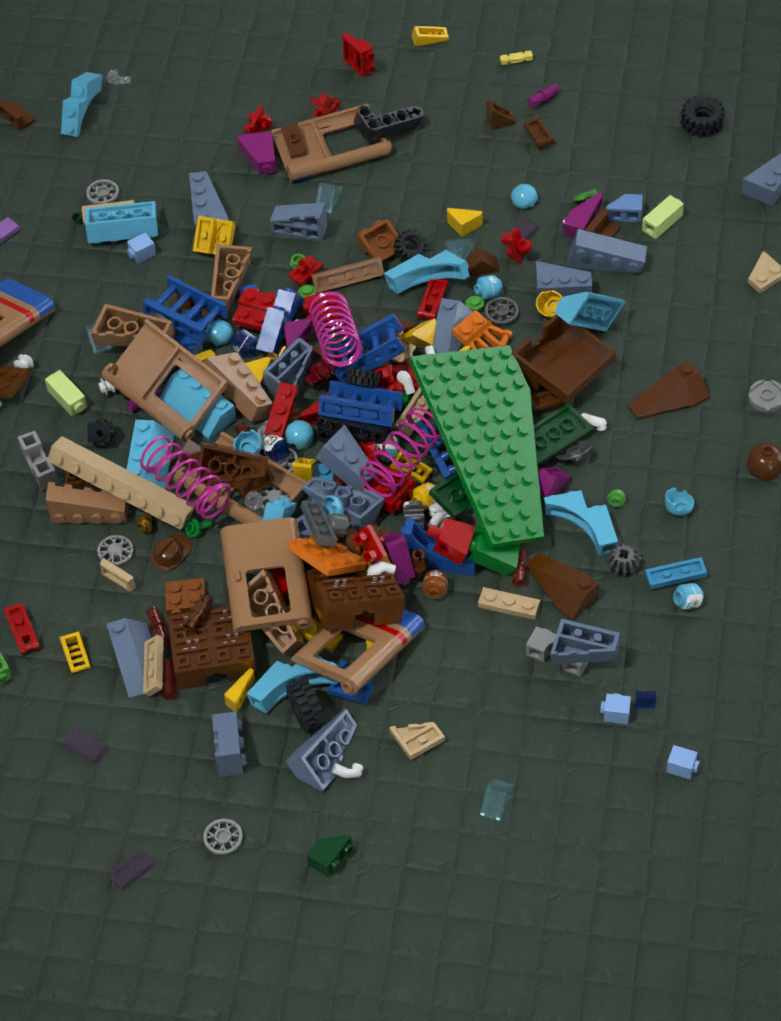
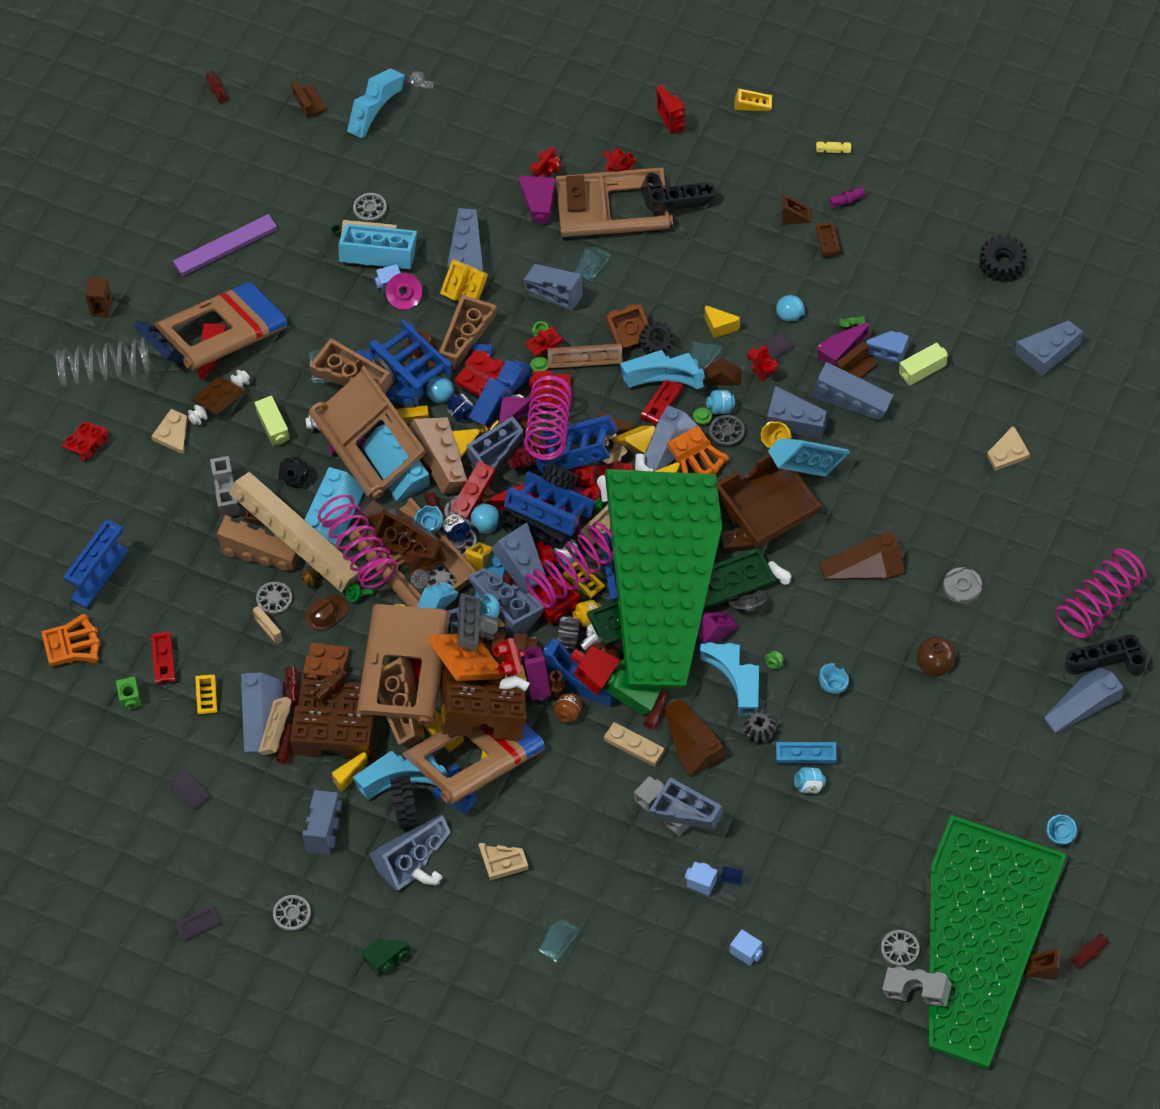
camera: 15 degrees right, 5 degrees up
none -> dark pink dish [386,273,422,309]

